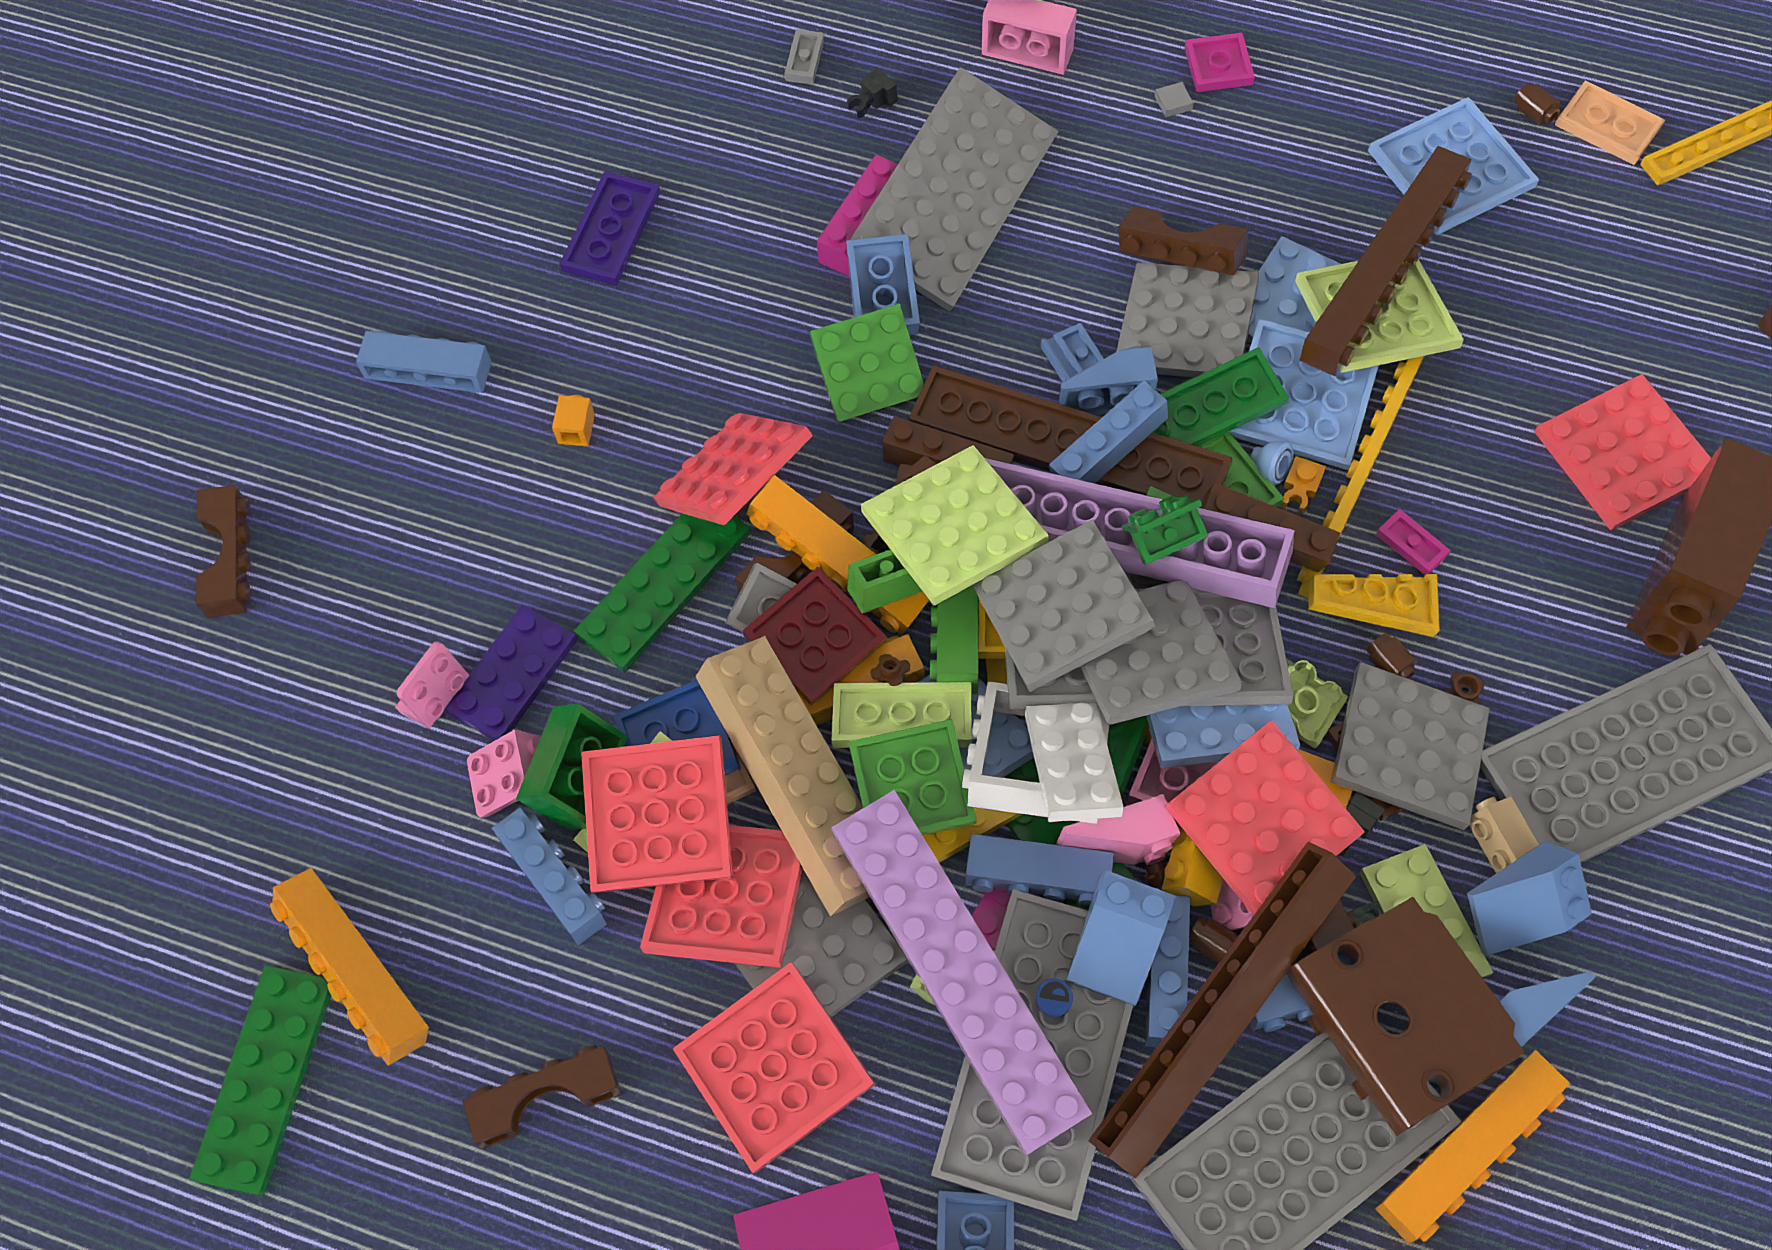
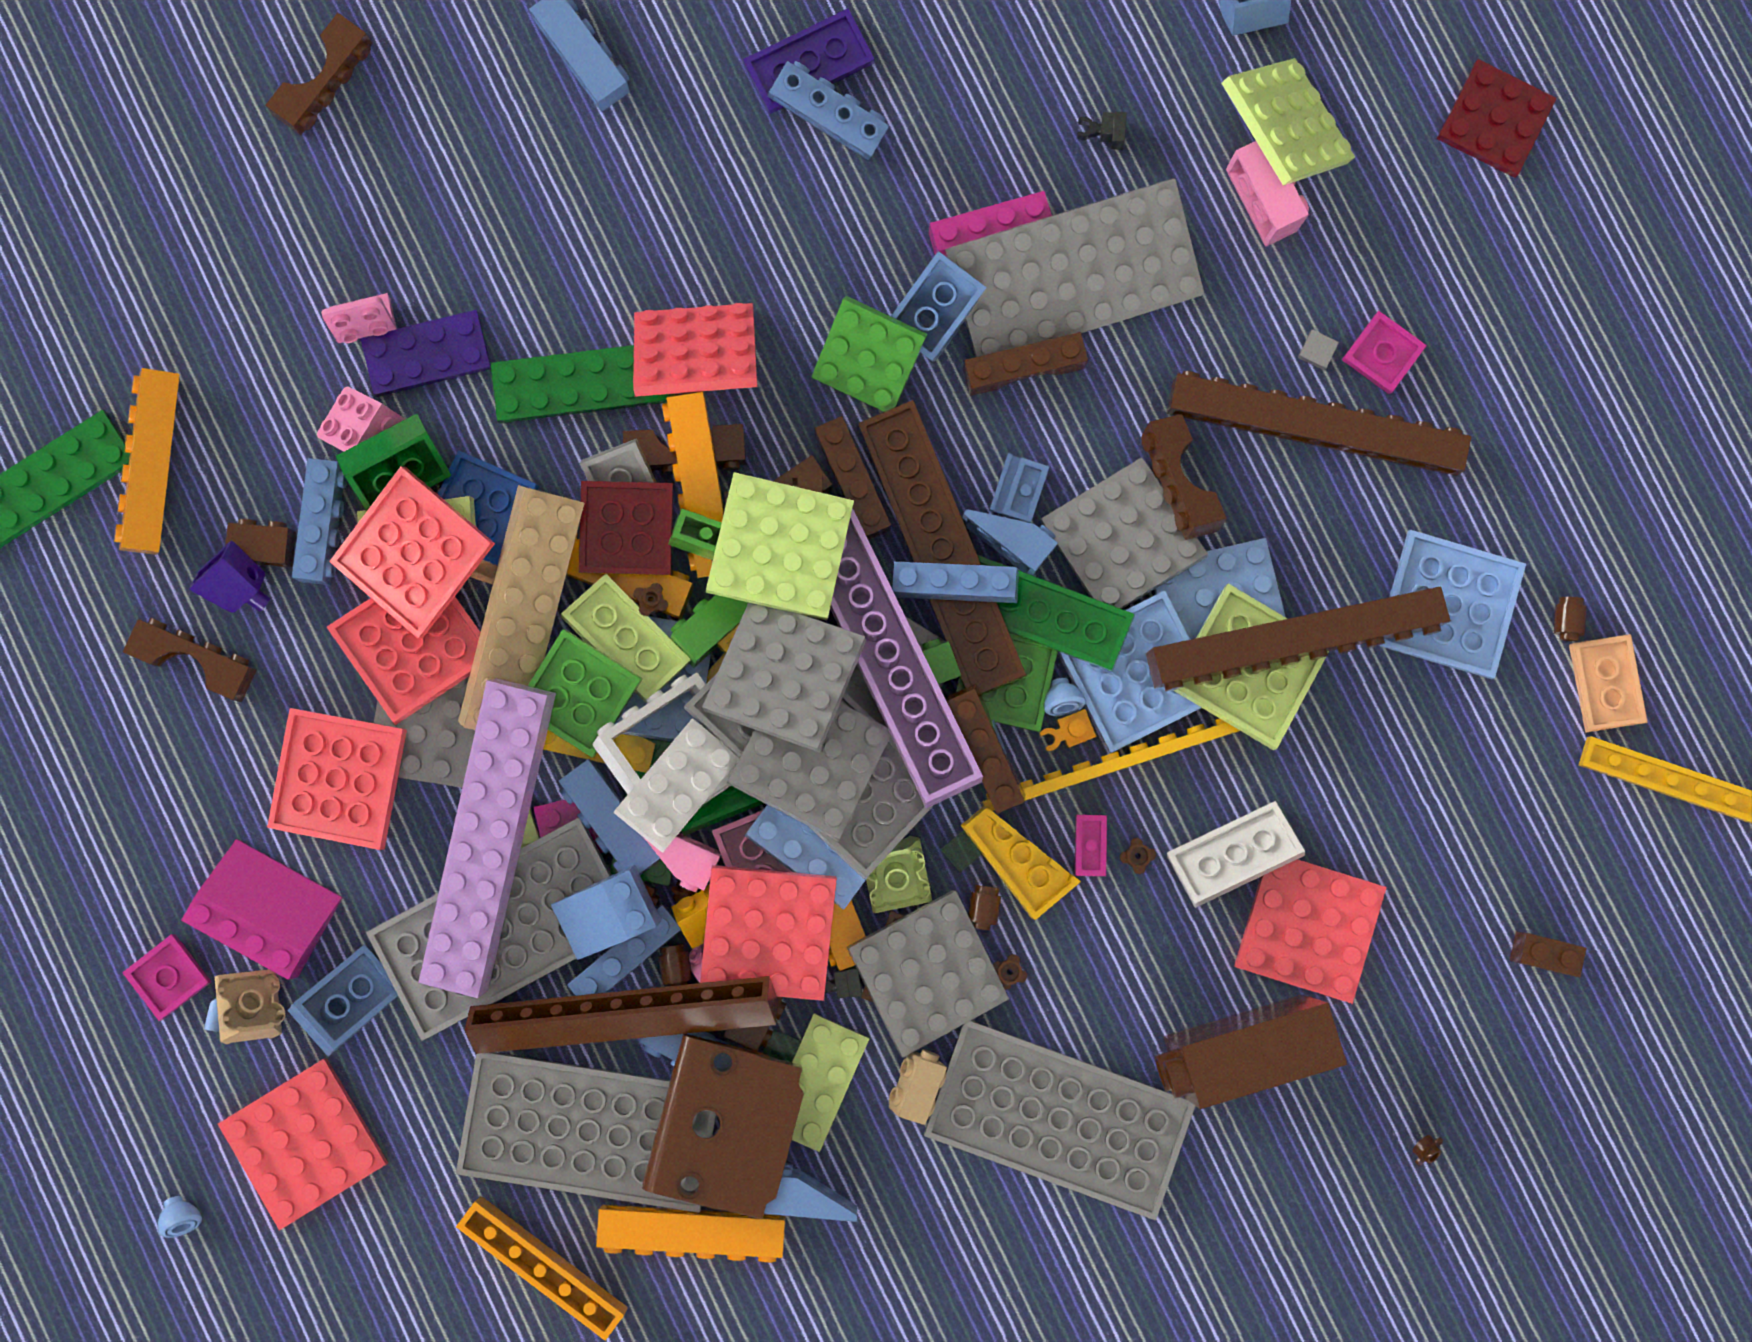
camera: 35 degrees right, 20 degrees up
light orange brick [552,395,595,446] -> none
light grey plate [785,29,824,85] -> none
blue tile [1036,979,1073,1018] -> none
green bracket [1121,494,1209,565] -> none
medium blue slope [1467,841,1592,956] -> none
none -> dark purple torso [189,540,270,613]
none -> reddish brown brick [225,519,296,568]
none -> medium blue brick [767,61,889,160]
none -> clear green tile [941,830,982,872]
none -> reddish brown arch [963,332,1088,396]
none -> reddish brown plate [1120,838,1156,874]
none -> reddish brown brick [1166,371,1471,476]
none -> white plate [1167,801,1305,908]

